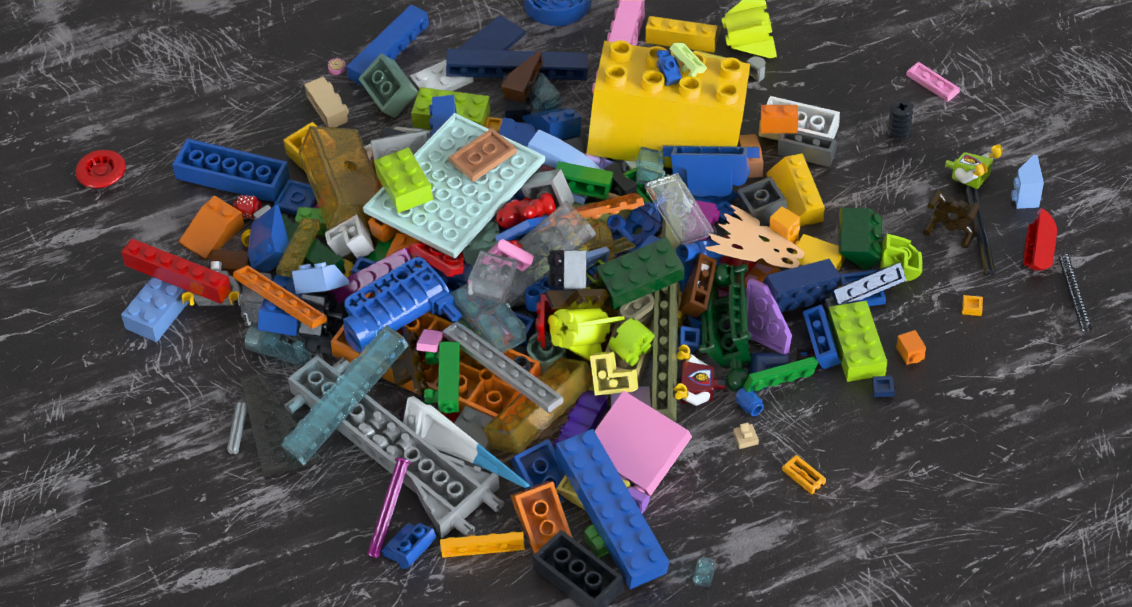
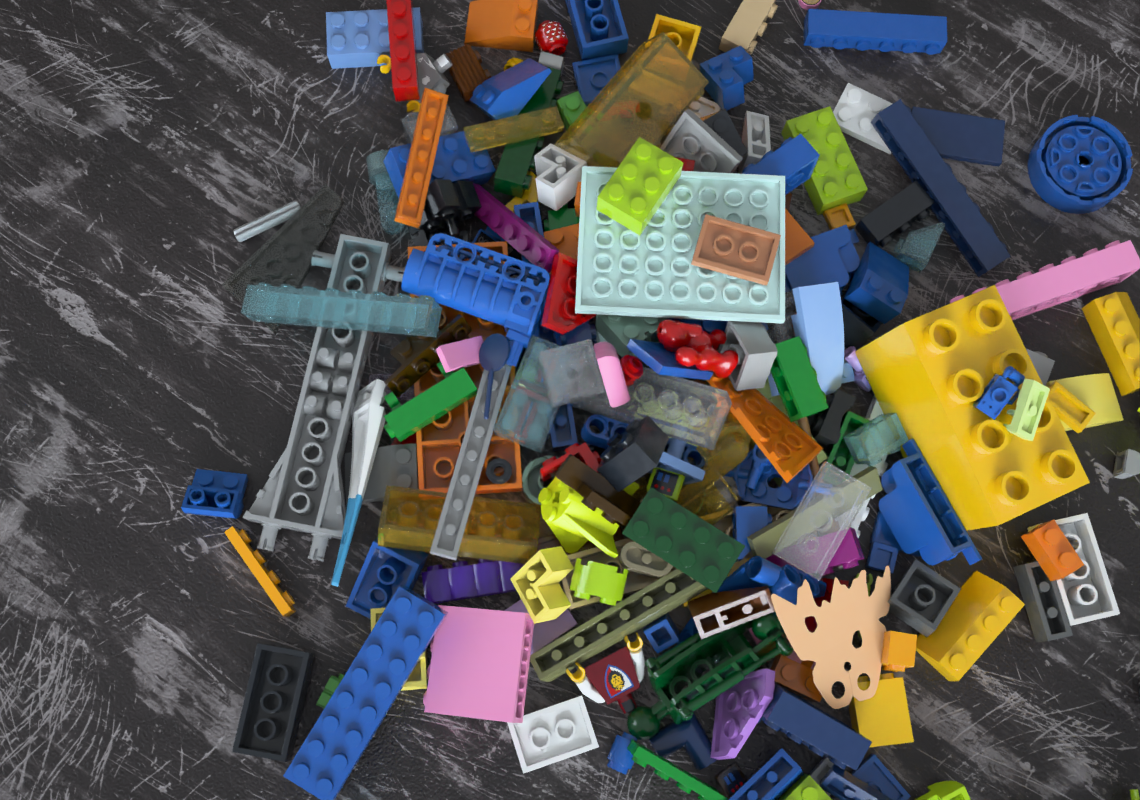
camera: 50 degrees right, 25 degrees up
light blue slope [292,262,350,294] -> none
sand green brick [359,53,419,118] -> none
magenta axle [367,457,411,558] -> none
reddish brown slope [502,51,543,103] -> none
orange slope [510,481,573,554] -> none
medium lavender brick [628,487,650,513] -> none
tan tile [733,423,759,449] -> none
nougat slope [738,134,763,178] -> none
dark green slope [839,208,882,270] -> none
none -> dark blue piece [479,333,510,419]
none -> white plate [507,695,599,774]
none -> blue brick [699,46,754,111]

